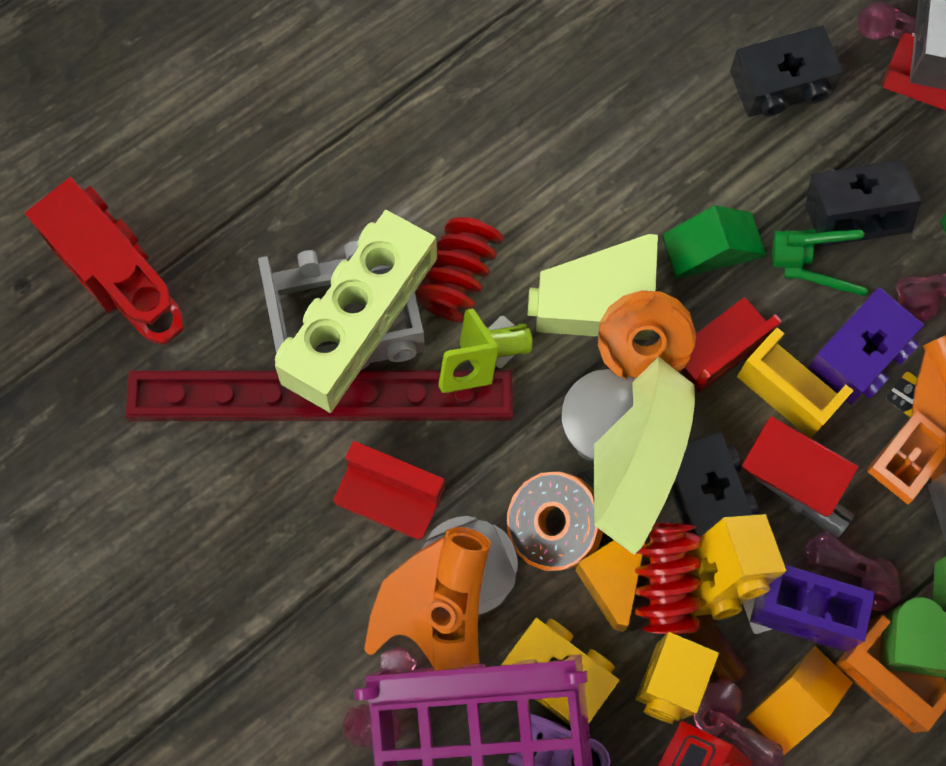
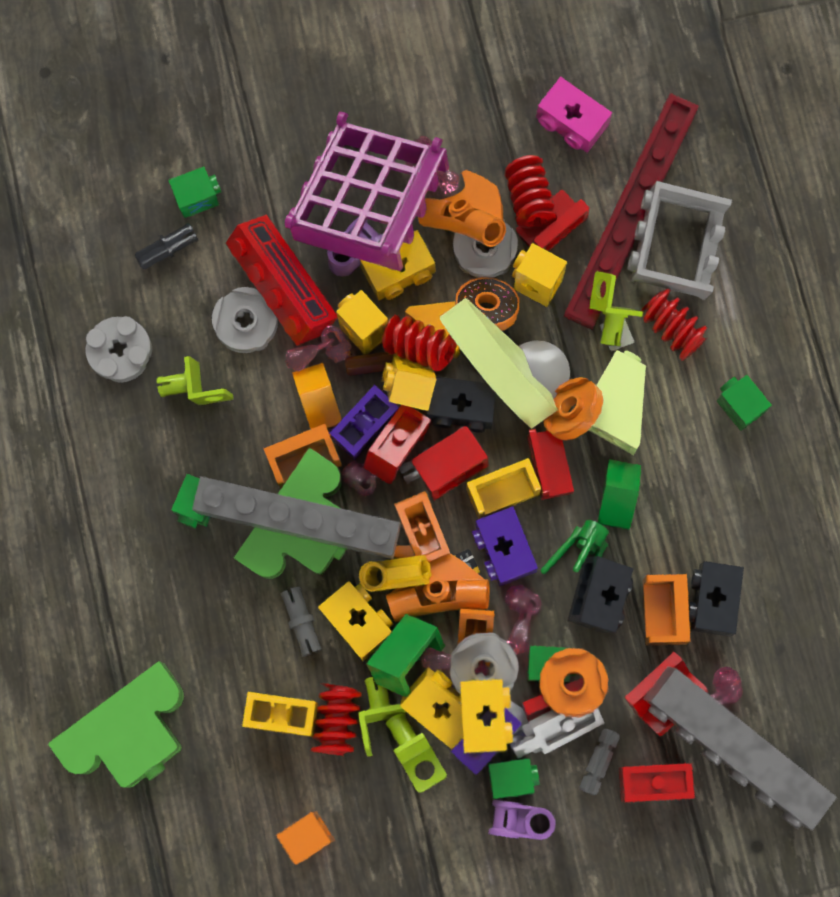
camera: 120 degrees right, 5 degrees up
red brick [24,176,184,345] -> none
yellowish green brick [275,209,437,413] -> none
none -> red panel [363,405,431,484]
none -> red piece [504,155,557,229]
none -> yellow brick [512,243,567,307]
none -> dark pink brick [536,77,612,153]
none -> orange panel [643,574,690,646]
none -> green brick [716,375,772,431]

